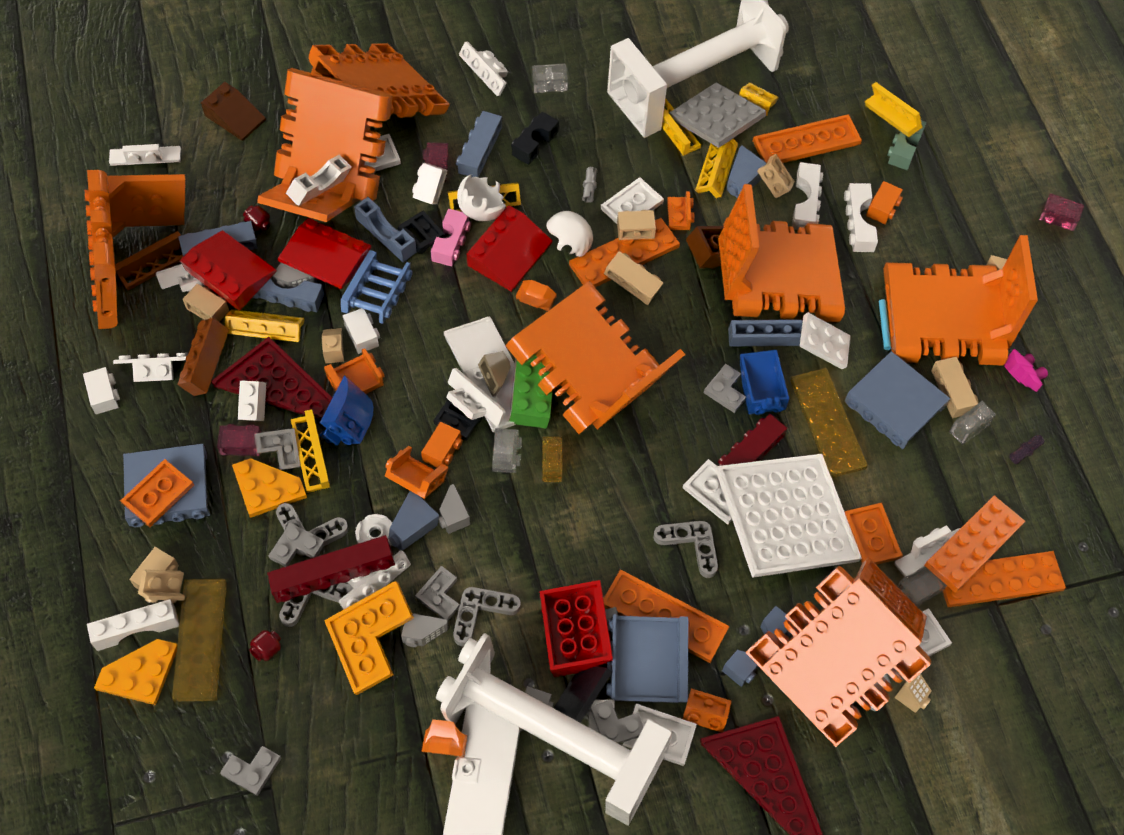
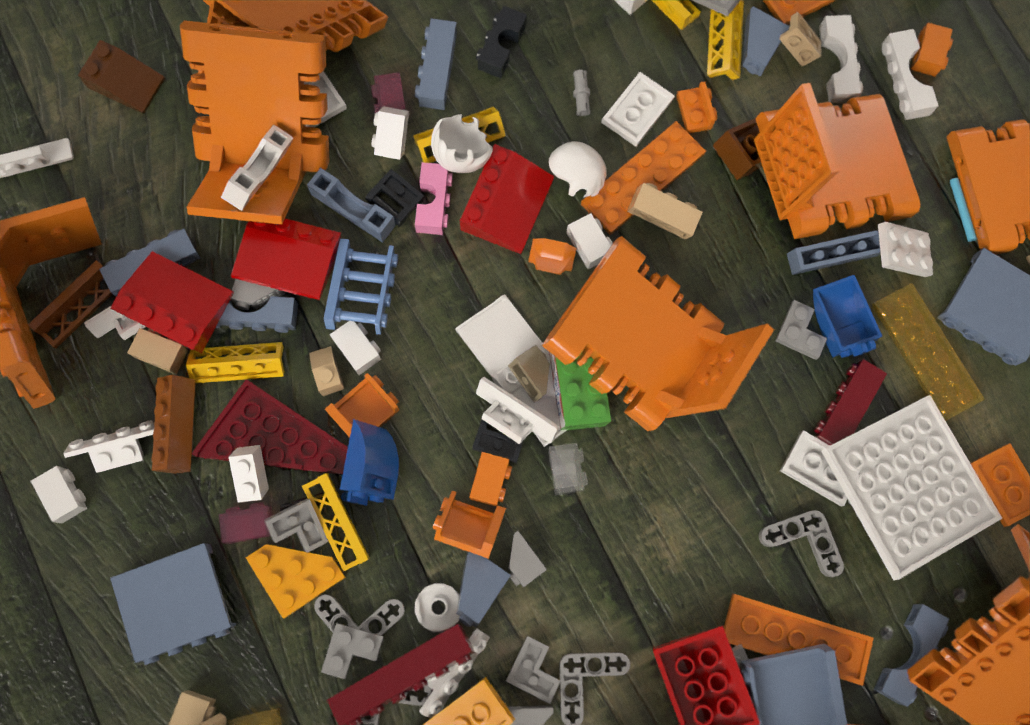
camera: 15 degrees left, 15 degrees up
orange plate [120,459,194,527] -> none
dark red head [243,205,270,232] -> none
clear yellow brick [542,437,562,482] -> none
tan brick [617,210,656,240] -> none
none -> white brick [566,213,613,269]

